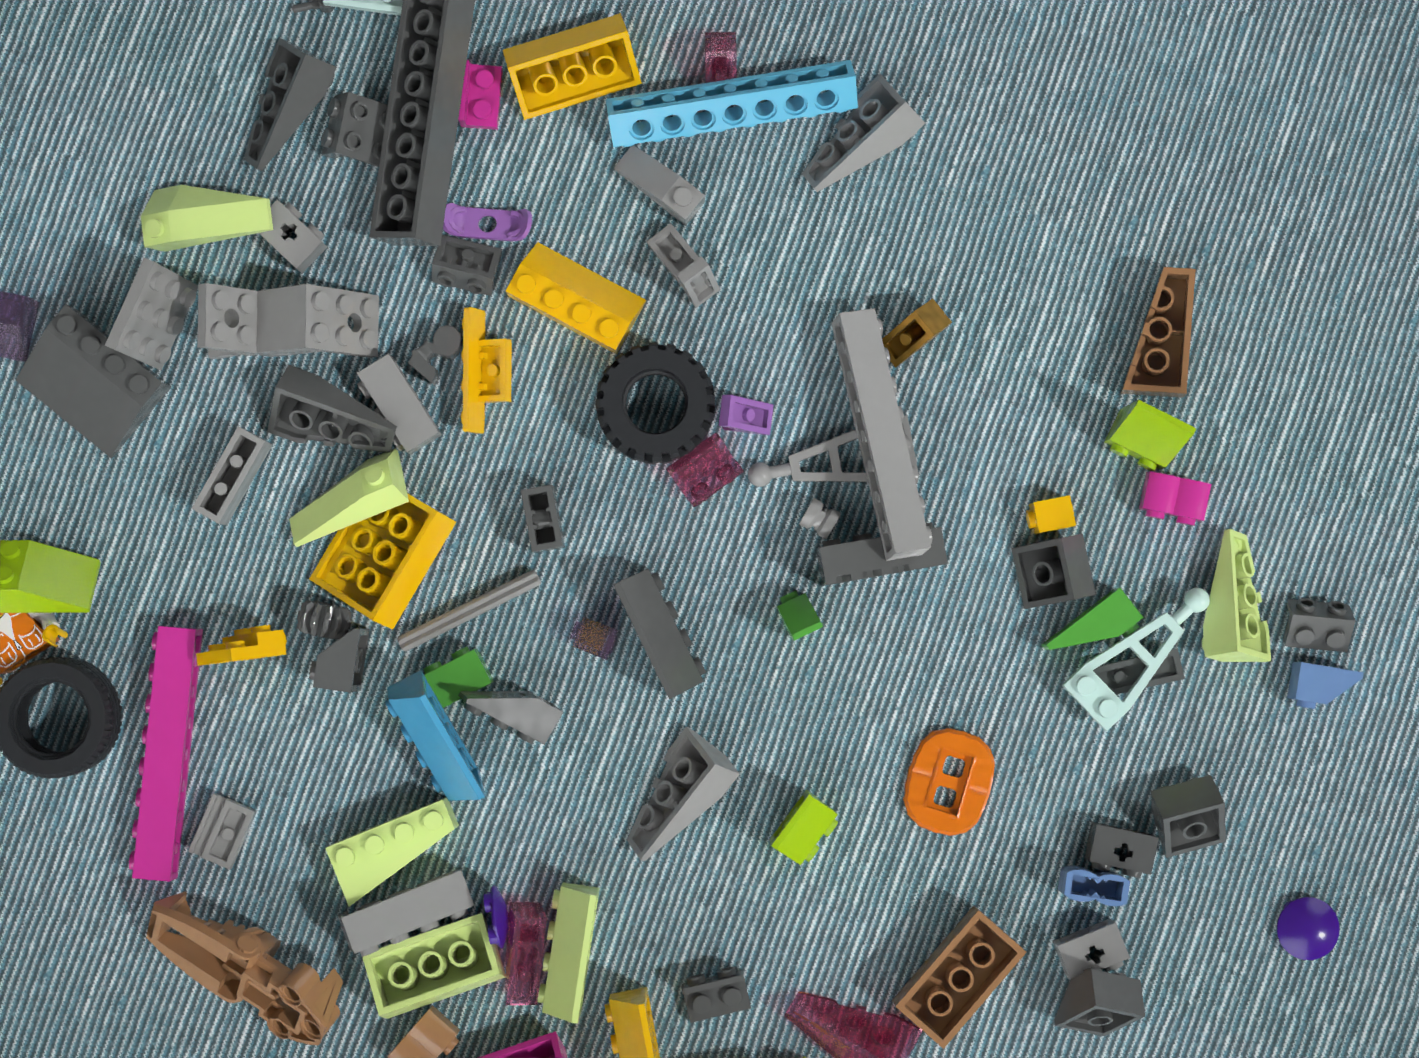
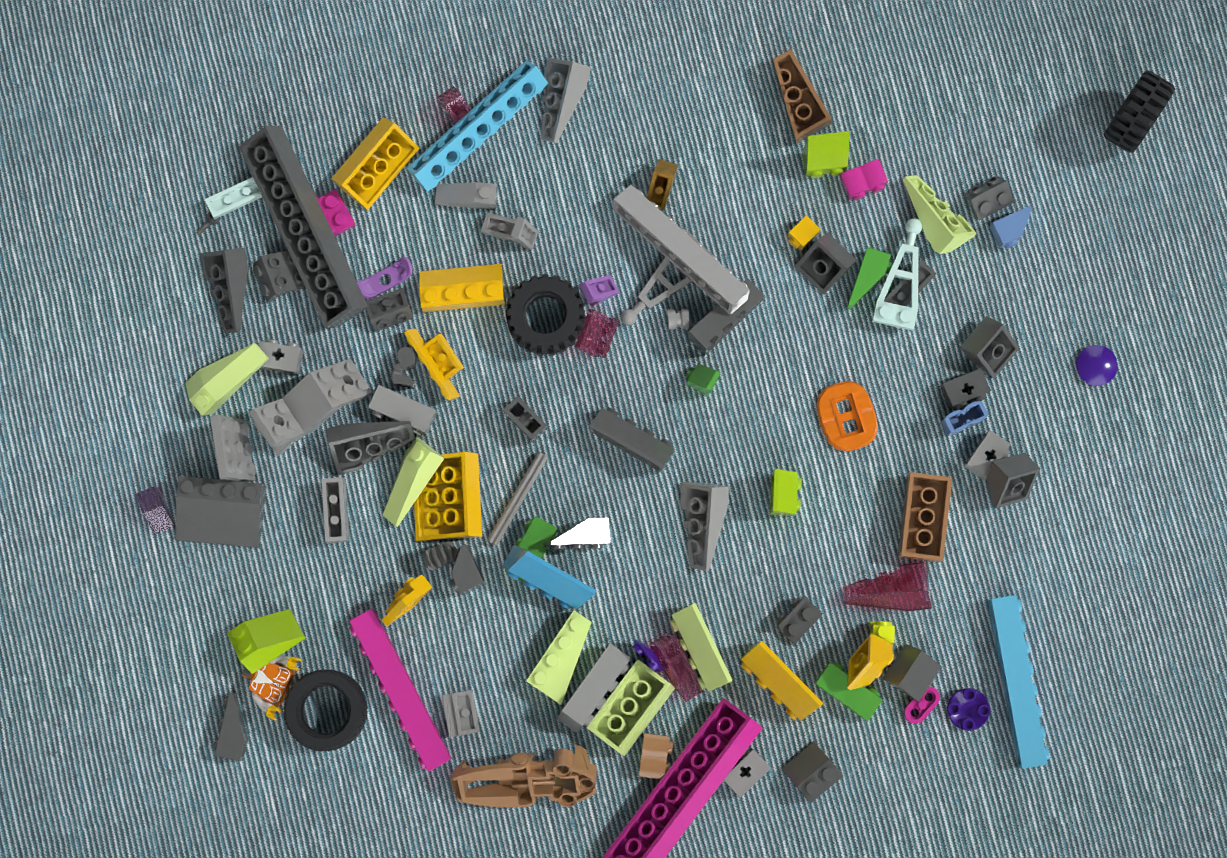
camera: 30 degrees left, 5 degrees down
slope [570,617,620,660] -> none

